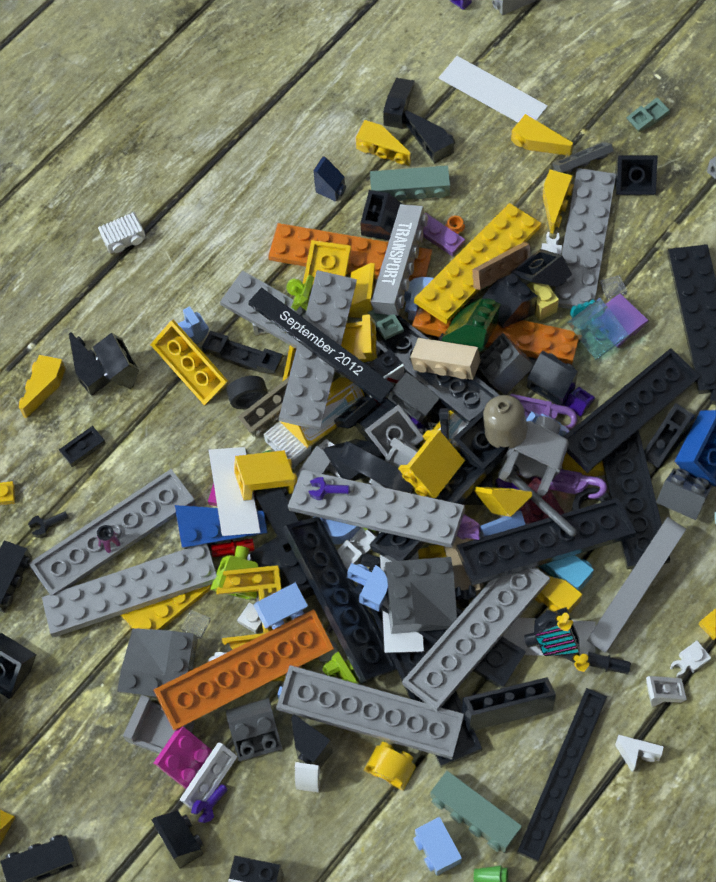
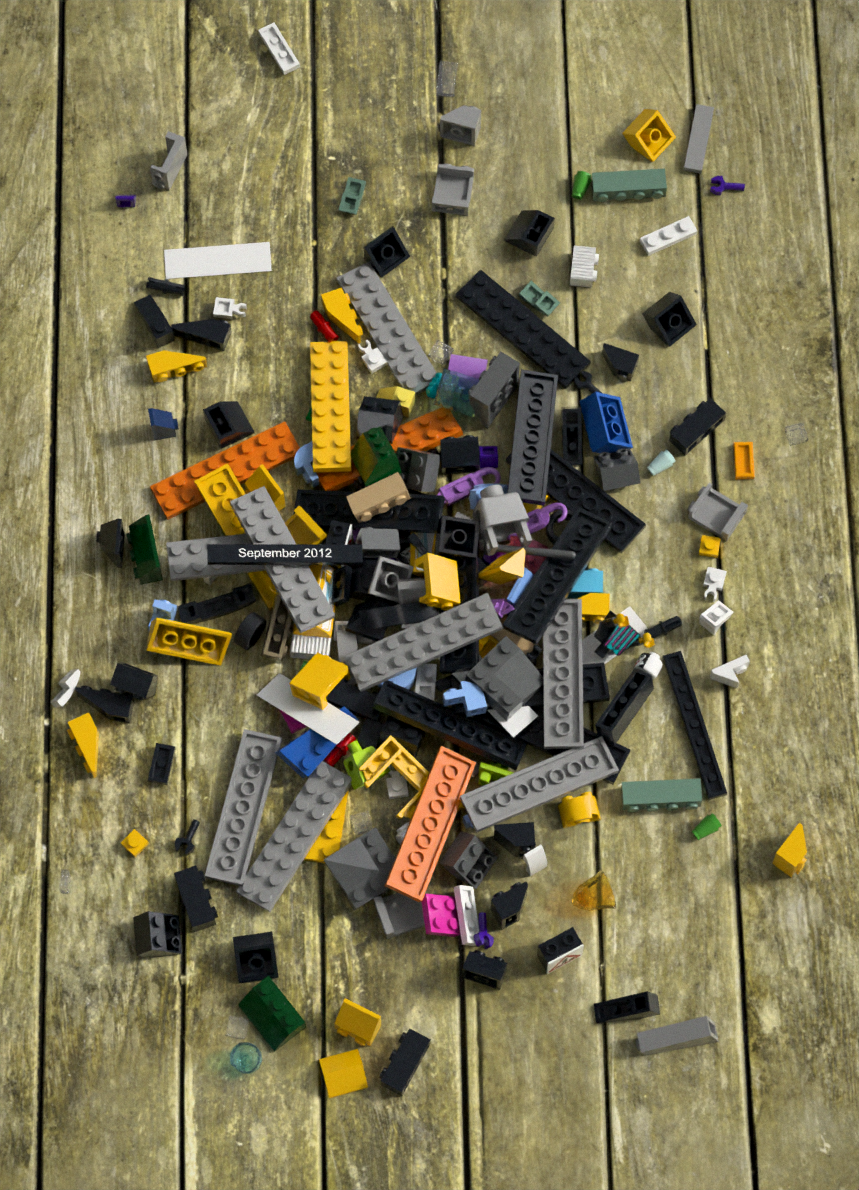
camera: 45 degrees left, 5 degrees up
piece [97,525,120,553] -> none
white brick [99,212,146,254] -> none
light blue brick [253,582,307,629] -> none
lime hips [286,274,314,311] -> none
dark purple bar [308,477,350,500] -> none
sand green slope [368,309,404,340] -> none
sand green brick [370,166,450,201] -> none
light grey brick [371,204,428,315] -> none
light blue brick [413,817,462,876] -> none
medium lavender plate [423,213,465,257] -> none
orange plate [445,215,465,234] -> none
medium nougat plate [472,242,530,290] -> none
dark tan cylinder [483,395,528,449] -> none
yellow slope [511,114,573,156] -> none
black slope [511,249,572,287] -> none
dark grey plate [552,142,614,174] -> none
light grey beam [586,517,686,653] -> none
none -> white slope [50,669,80,708]
none -> black slope [96,519,125,568]
none -> dark green slope [126,514,163,585]
none -> black pin [146,277,185,296]
none -> white plate [213,297,247,319]
none -> red axle [310,310,339,343]
none -> yellow slope [334,998,381,1046]
none -> dark grey slope [468,351,520,429]
none -> black slope [490,882,528,930]
none -> clear yellow helmet [571,870,616,911]
none -> white head [634,652,663,680]

